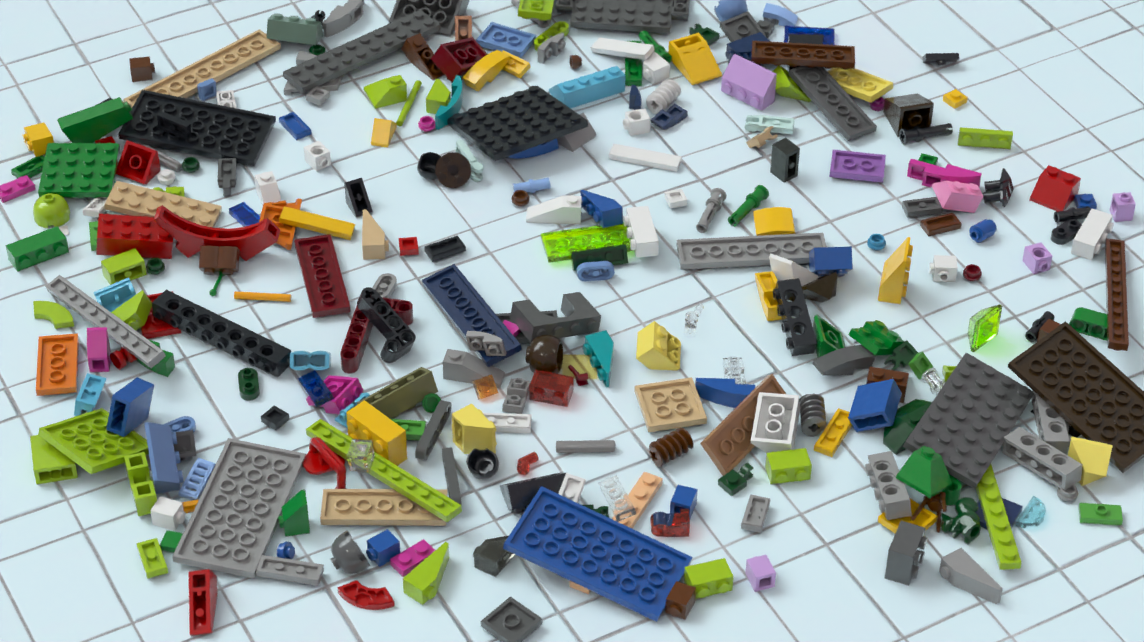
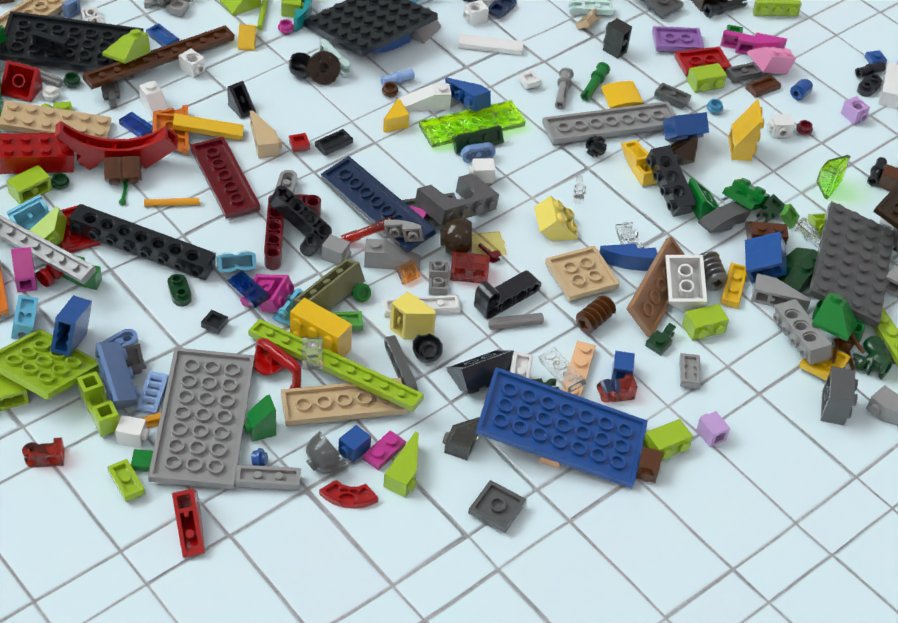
camera: 15 degrees left, 5 degrees up
dark grey beam [415,400,452,461] -> none
clear red arm [516,452,539,475] -> none
teal slope [582,330,614,388] -> none
white brick [623,206,659,258] -> none
white slope [769,254,818,286] -> none
black connector [983,168,1014,207] -> none
red slope [1030,165,1081,211] -> none
none -> clear red leg [22,437,65,468]
none -> reddish brown plate [82,25,235,90]
none -> lime slope [102,29,151,64]
none -> light grey brick [321,234,352,265]
none -> clear red piece [341,216,394,244]
none -> yellow slope [383,99,409,133]
none -> white brick [469,158,496,183]
none -> black beam [474,270,542,319]
none -> black gear [585,135,607,157]
none -> dark grey plate [654,82,692,109]
none -> red plate [674,46,732,77]
none -> lime brick [687,63,727,93]
none -> light grey slope [751,274,811,313]

